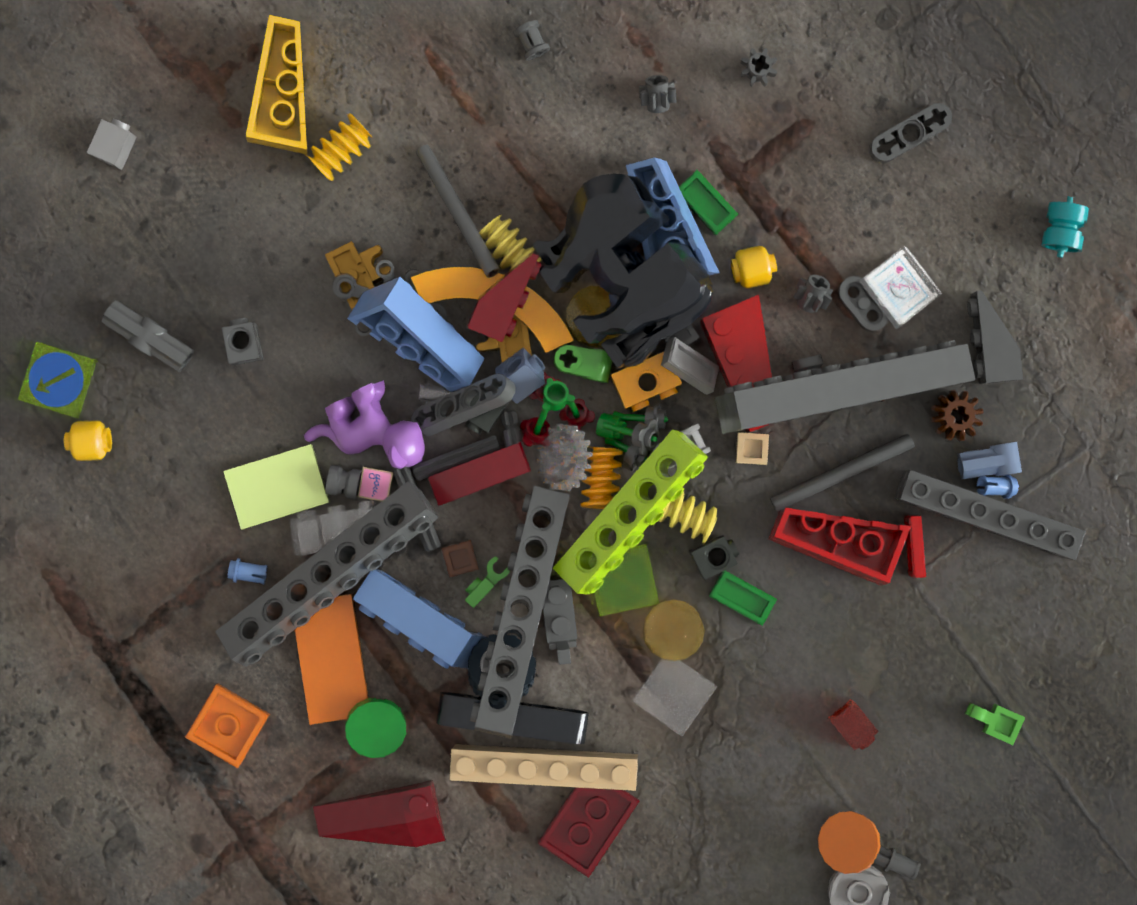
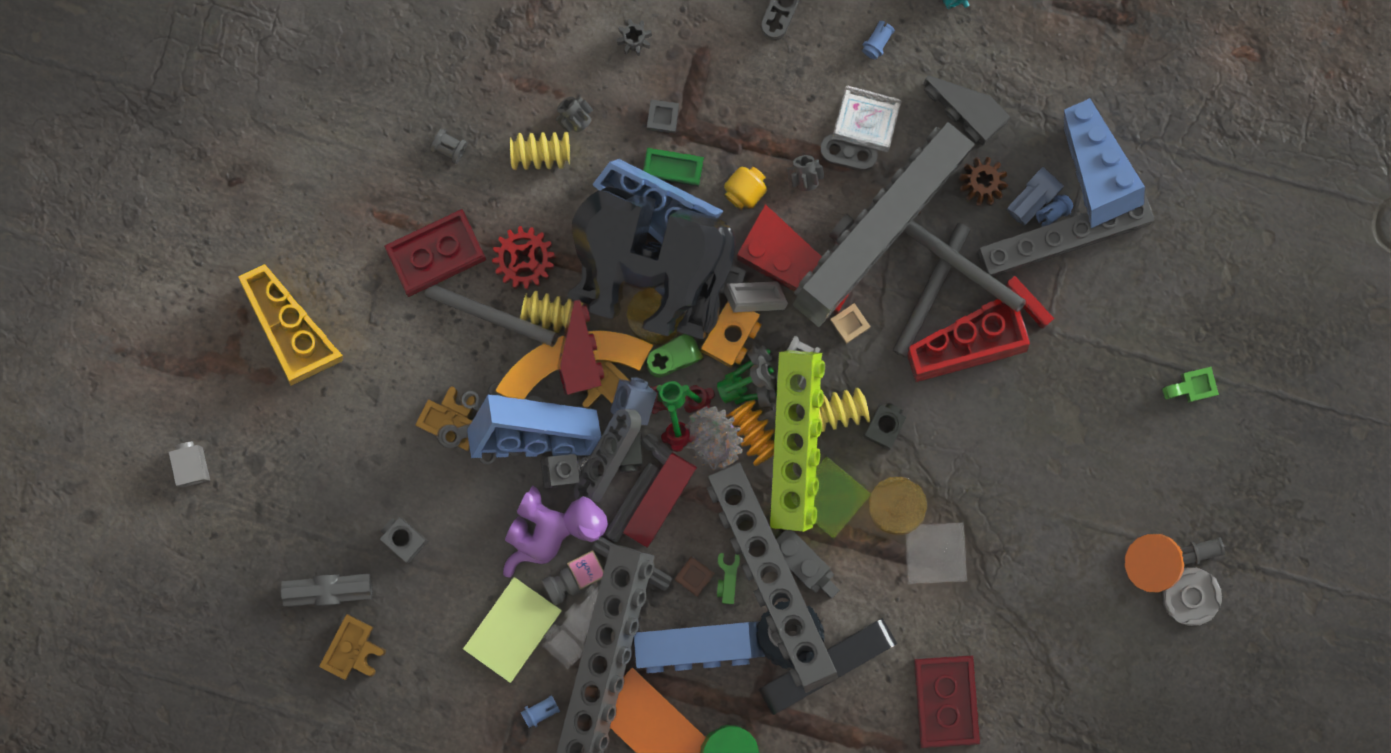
camera: 30 degrees left, 5 degrees down
tile [18,341,97,418] -> none
yellow head [64,420,112,461] -> none
yellow piece [305,113,372,181] -> none
tan brick [450,744,638,791] -> none
green tile [708,570,777,626] -> none
clear red brick [828,699,879,751] -> none
none -> pearl gold plate [319,614,386,680]
none -> dark red tile [384,209,487,297]
none -> red gear [492,226,555,290]
none -> light yellow piece [510,132,570,170]
none -> dark grey bracket [540,454,579,489]
none -> dark grey plate [647,99,679,133]
none -> medium blue pin [862,21,895,59]
none -> dark grey piece [904,220,1026,312]
none -> medium blue wedge [1064,98,1145,228]

